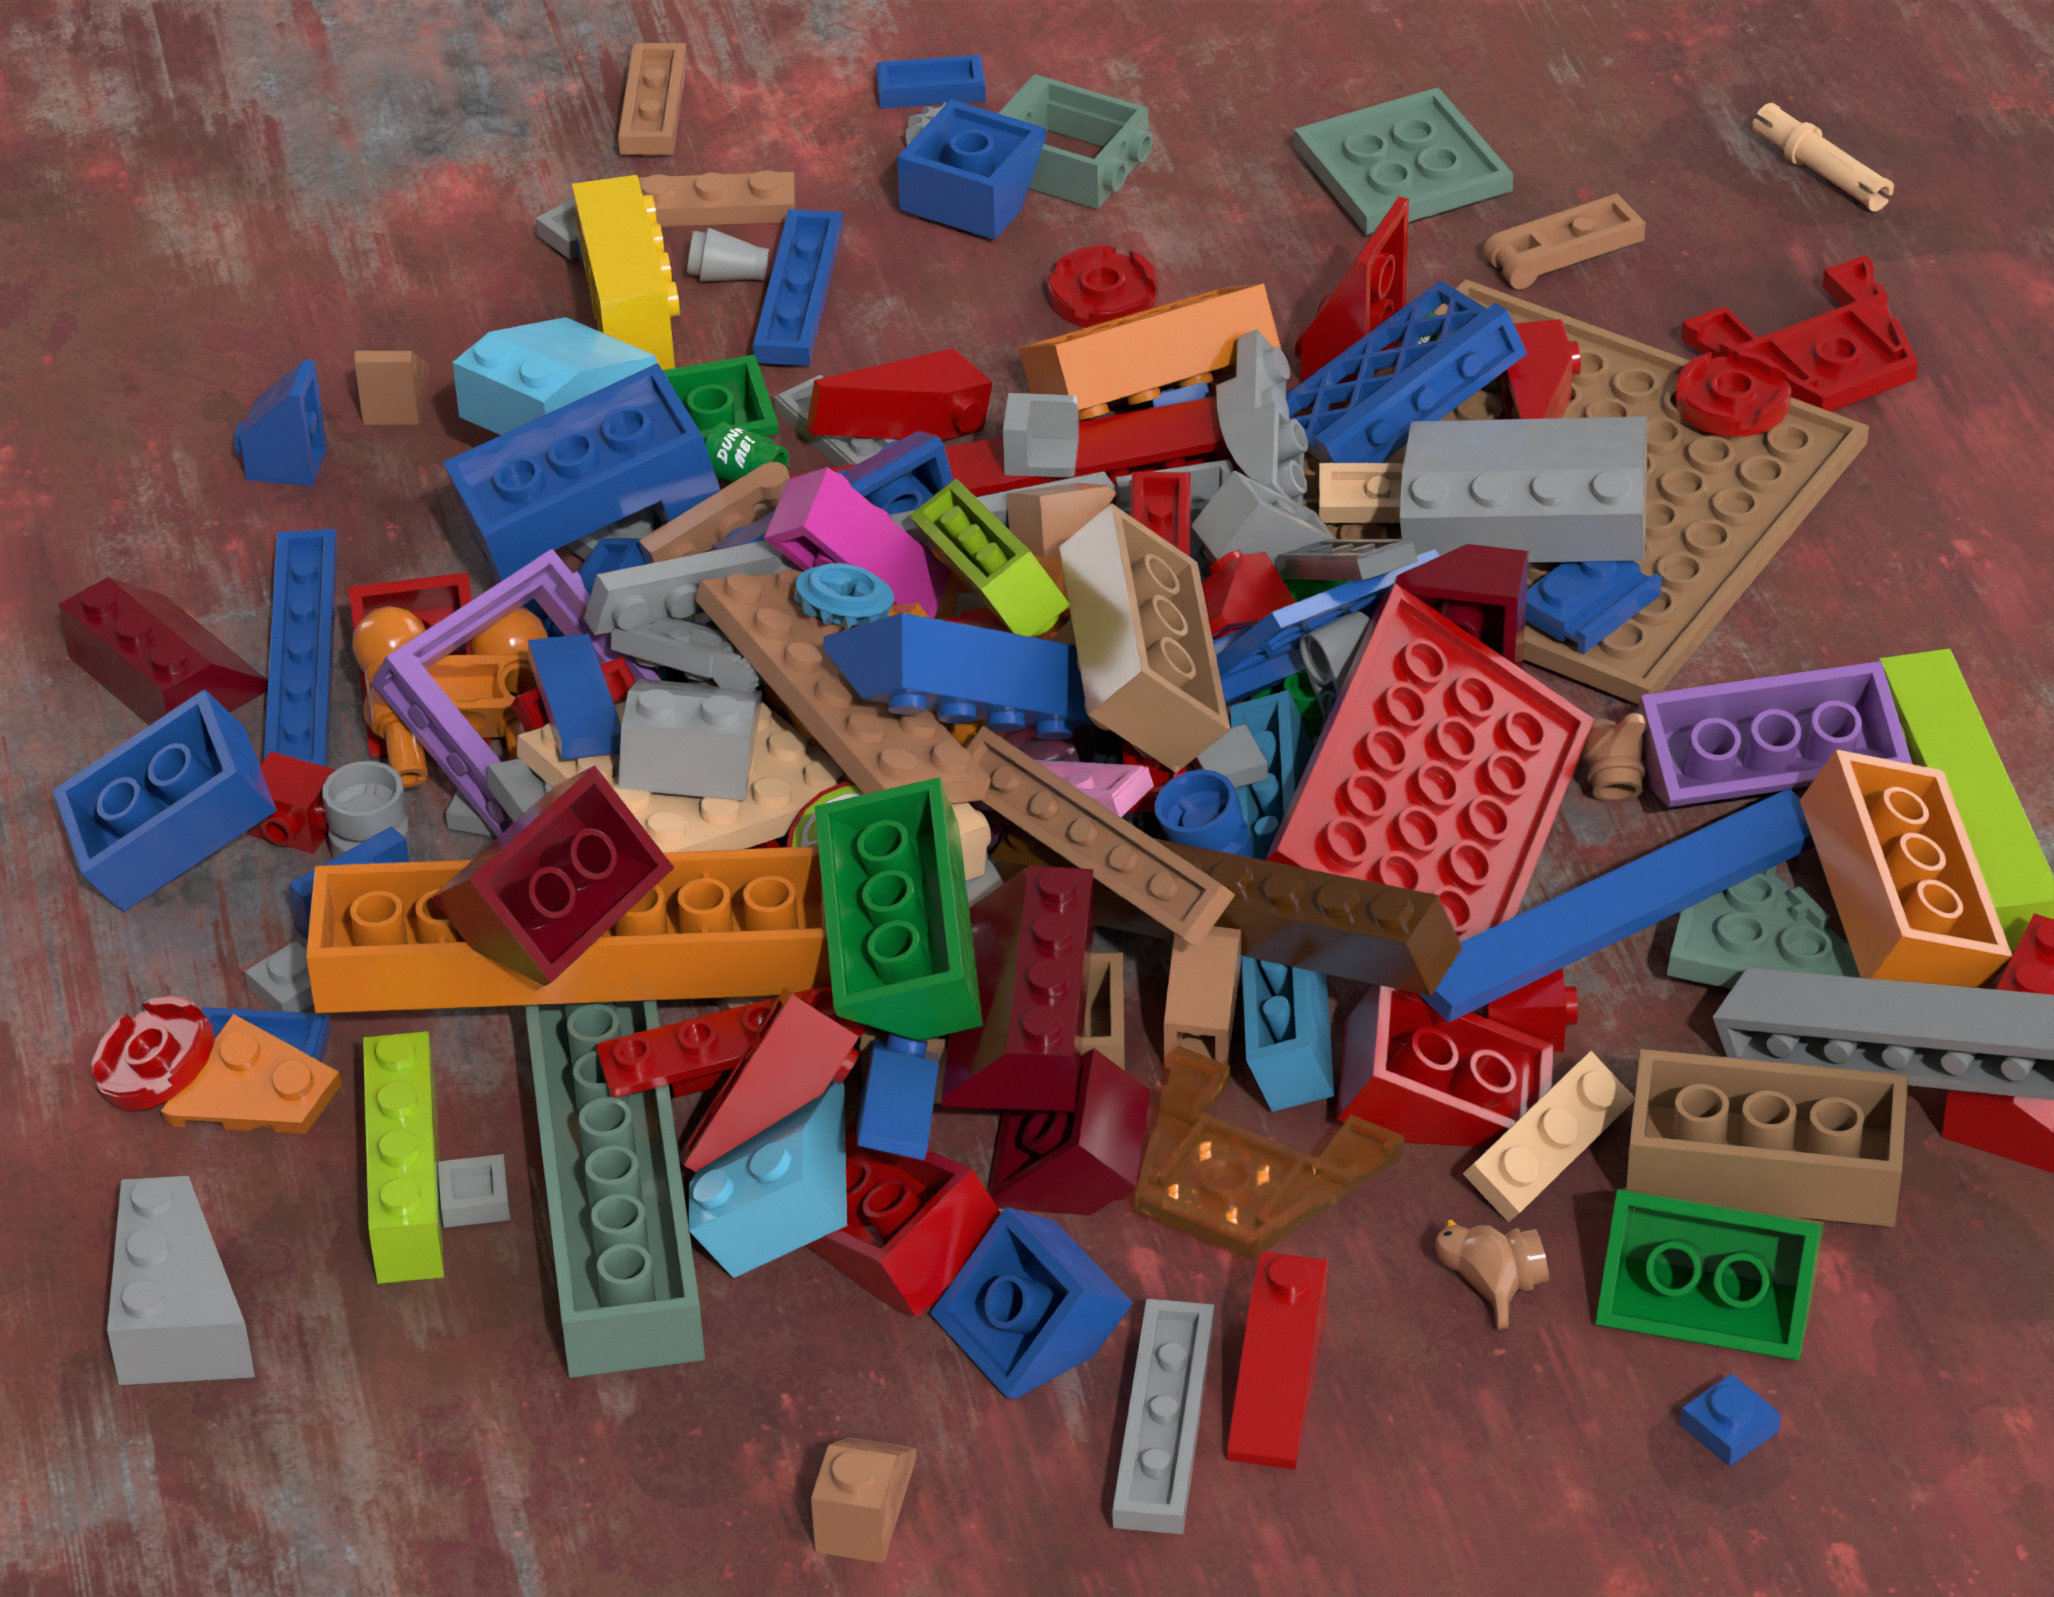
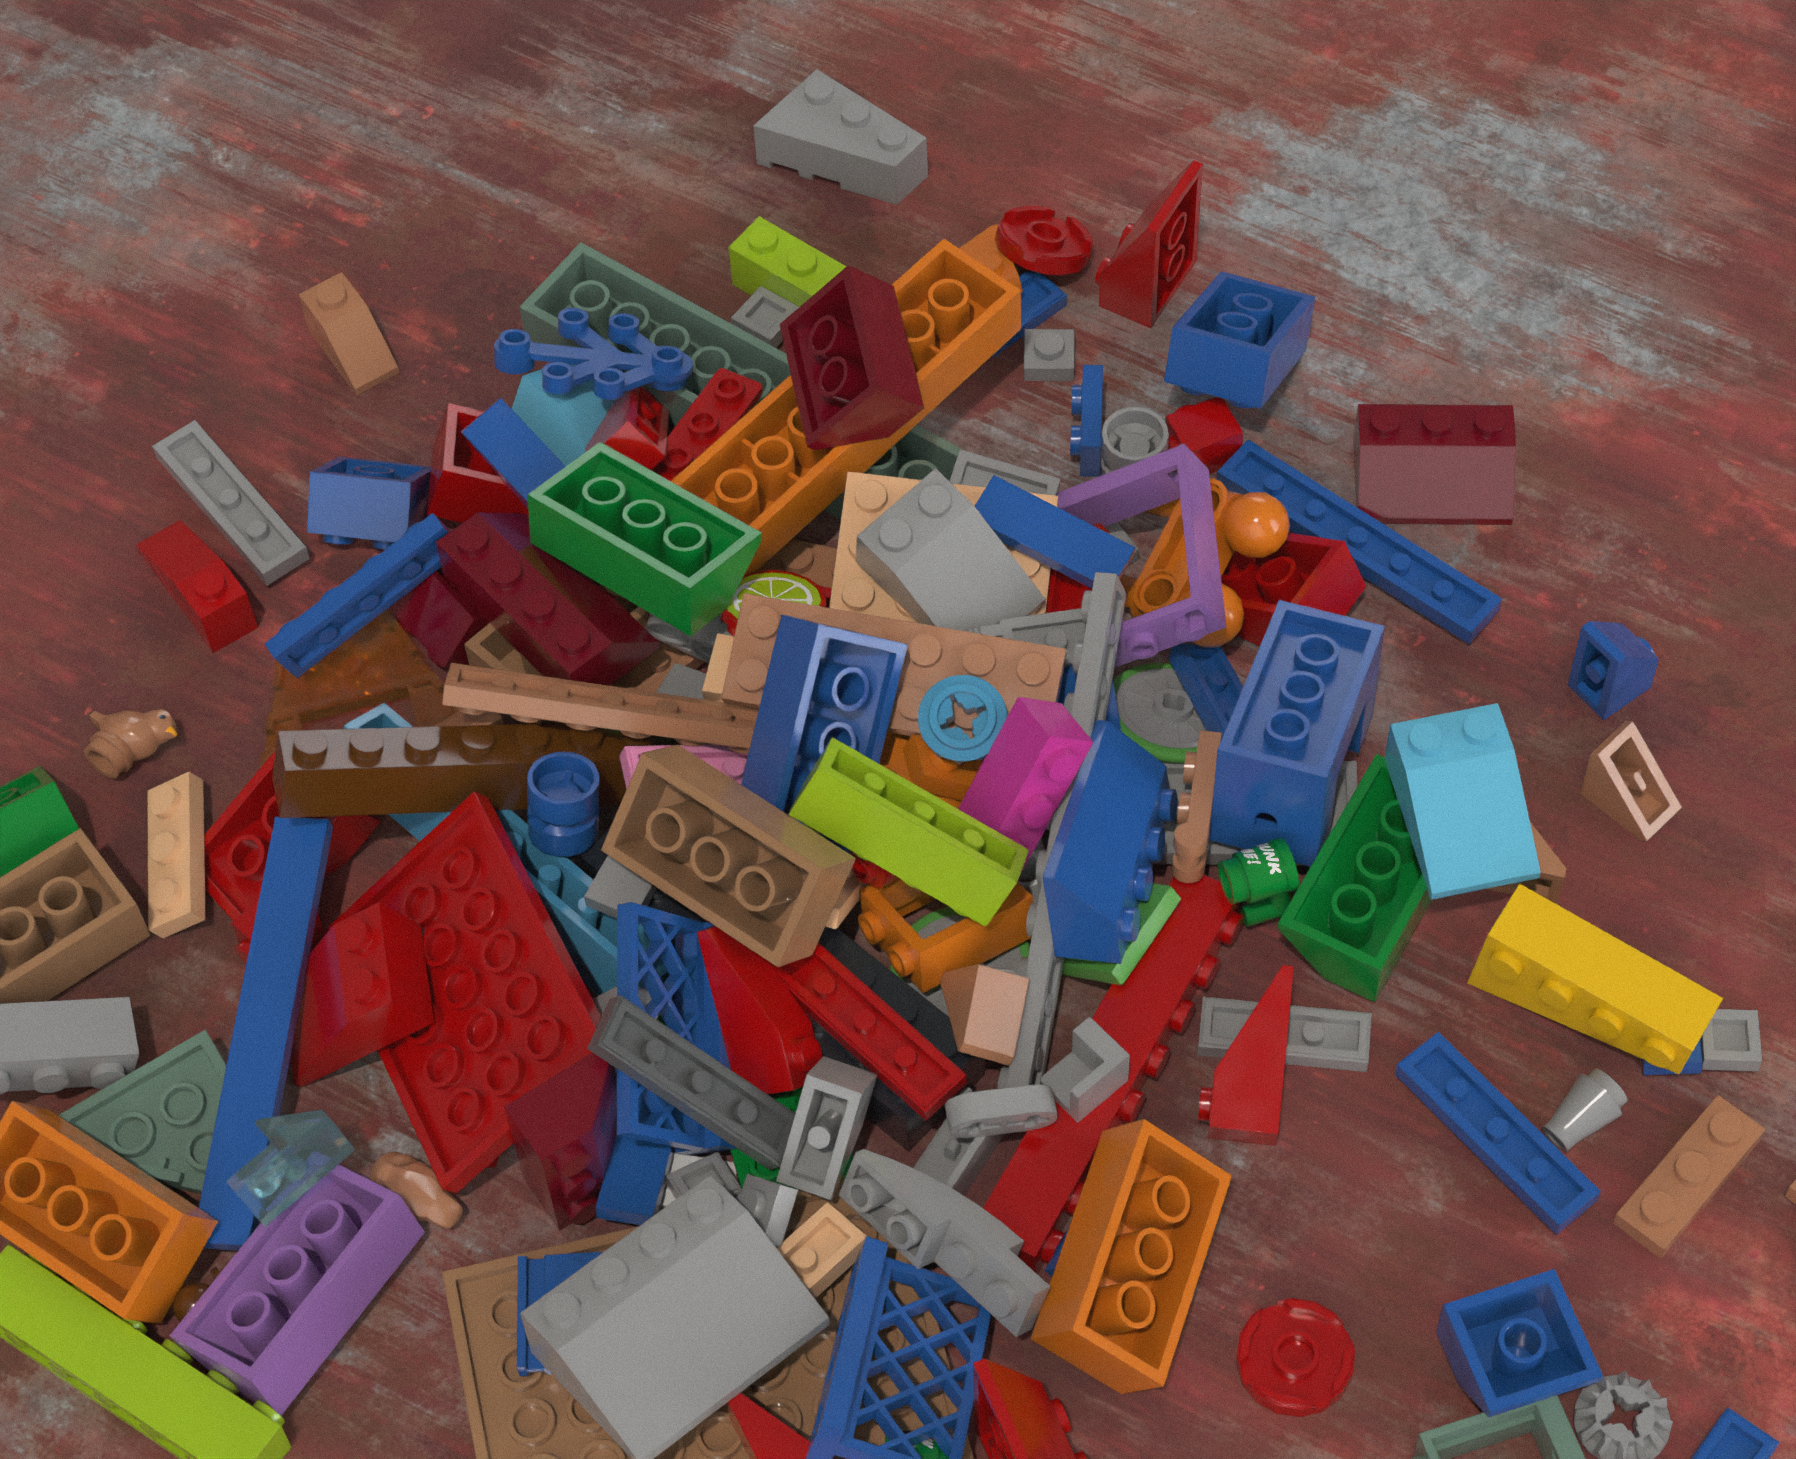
camera: 135 degrees right, 15 degrees up
none -> clear light blue slope [226,1109,355,1227]
none -> blue plate [264,513,450,678]
none -> red slope [290,902,434,1087]
none -> blue plant [494,308,693,400]
none -> light grey plate [737,1174,798,1247]
none -> light grey beam [945,1084,1058,1138]
none -> red slope [1095,160,1203,328]

